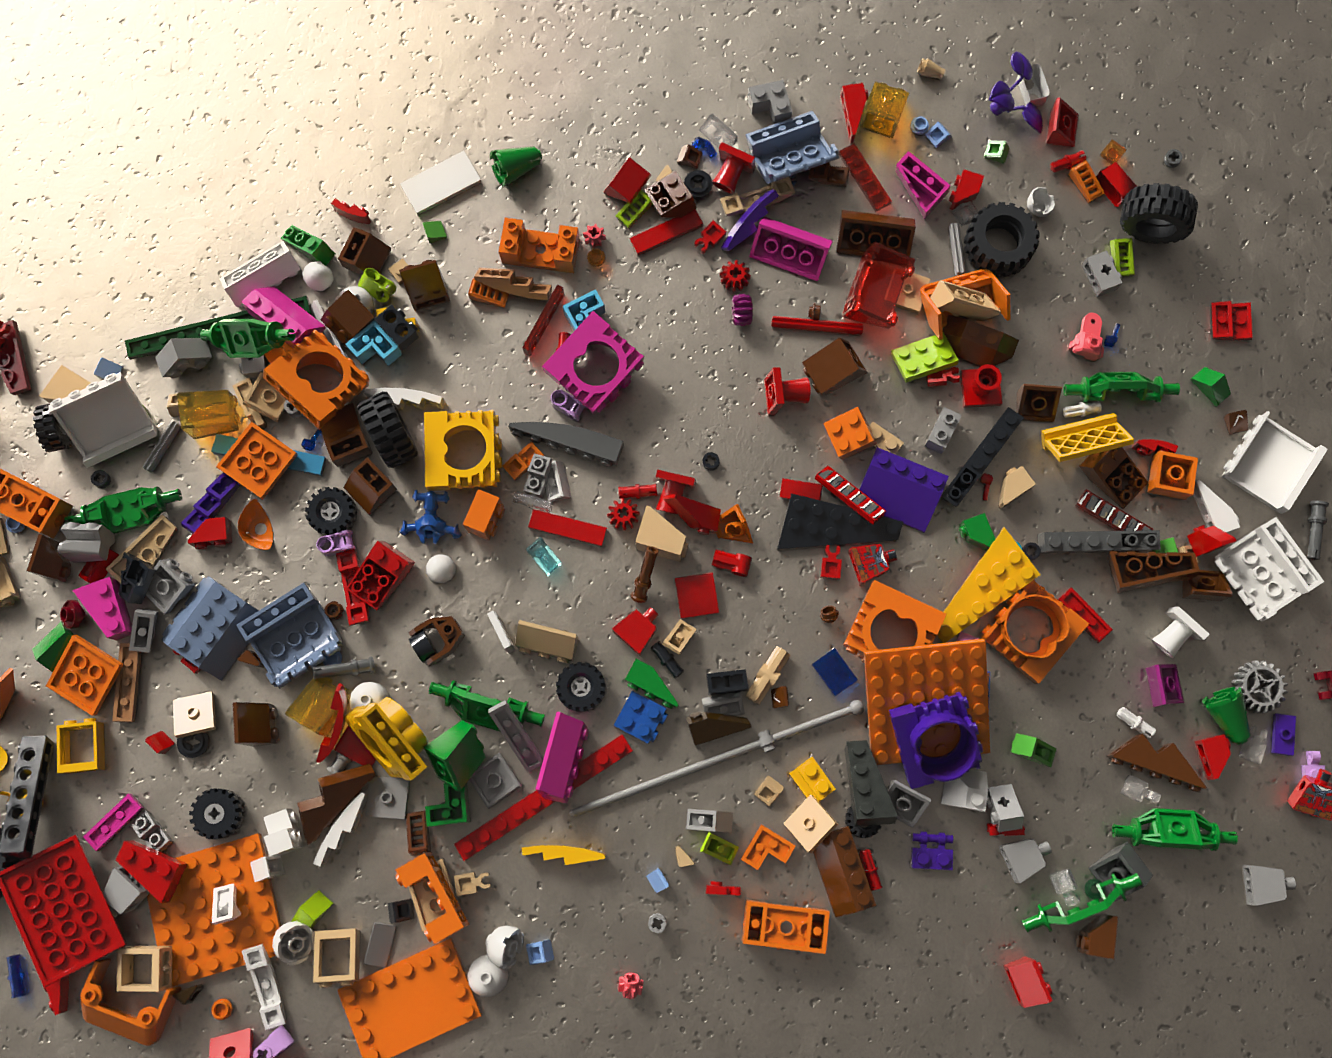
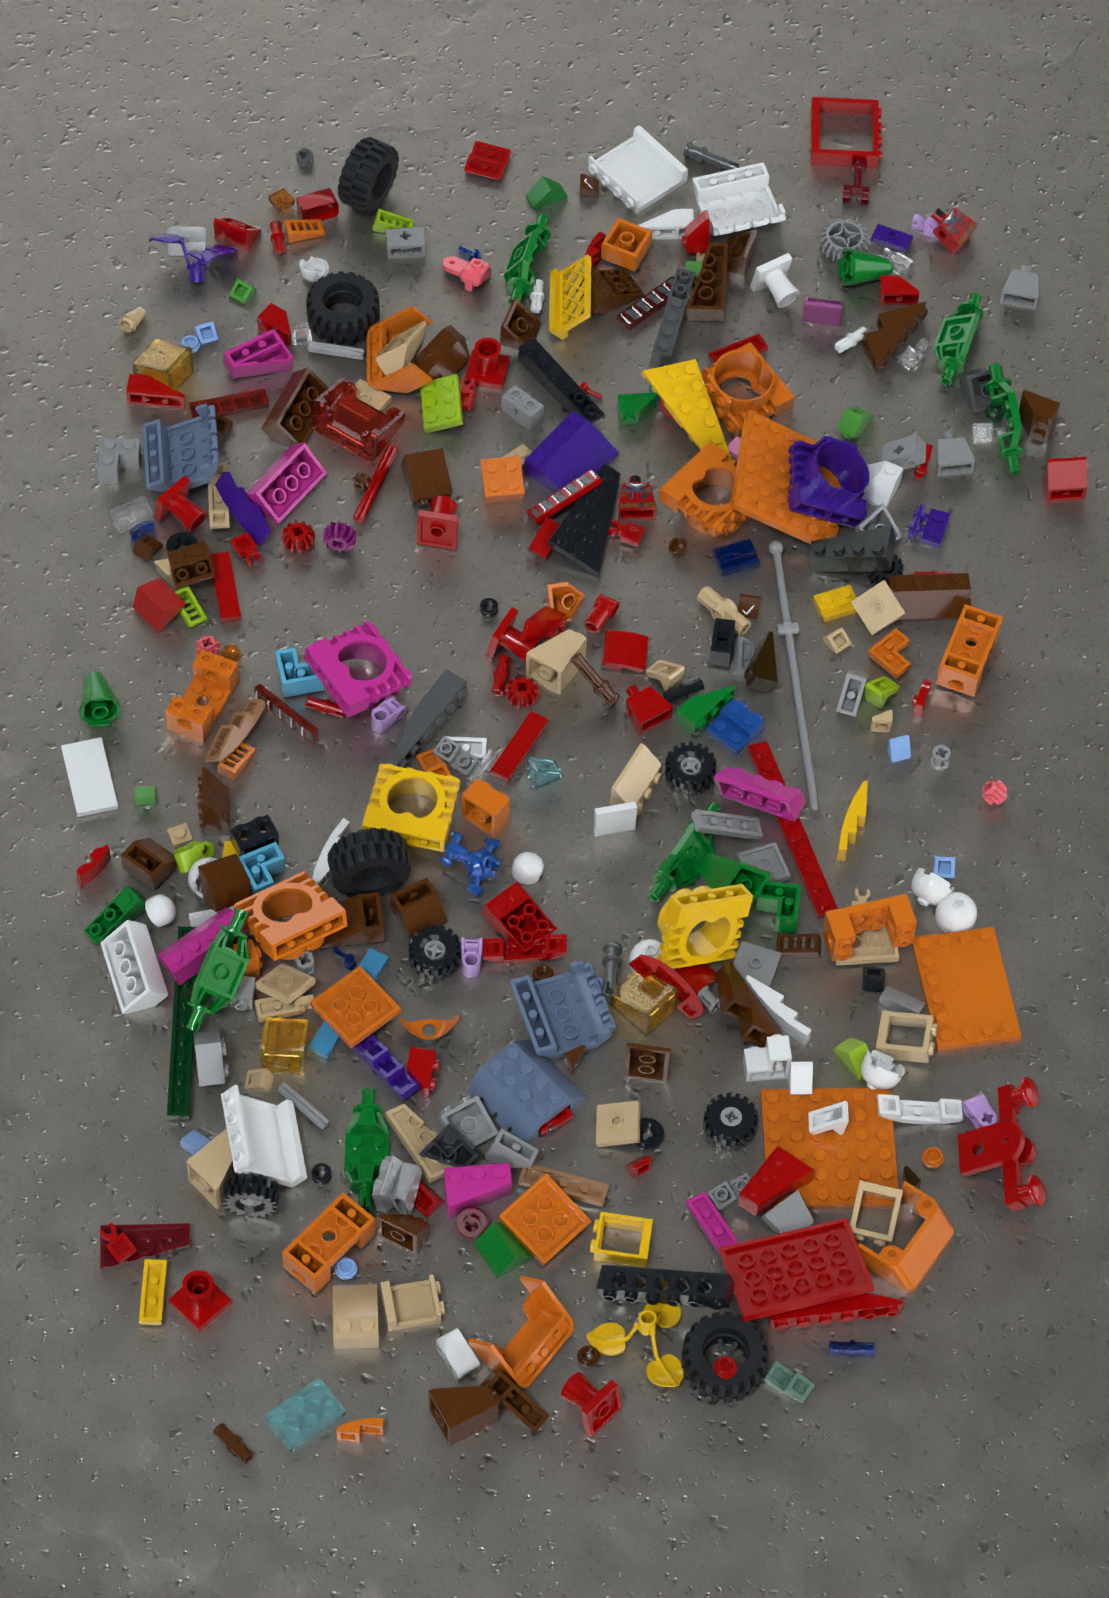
camera: 80 degrees left, 20 degrees down
reddish brown piece [408,616,465,667] -> none
tan slope [999,466,1036,509] -> none

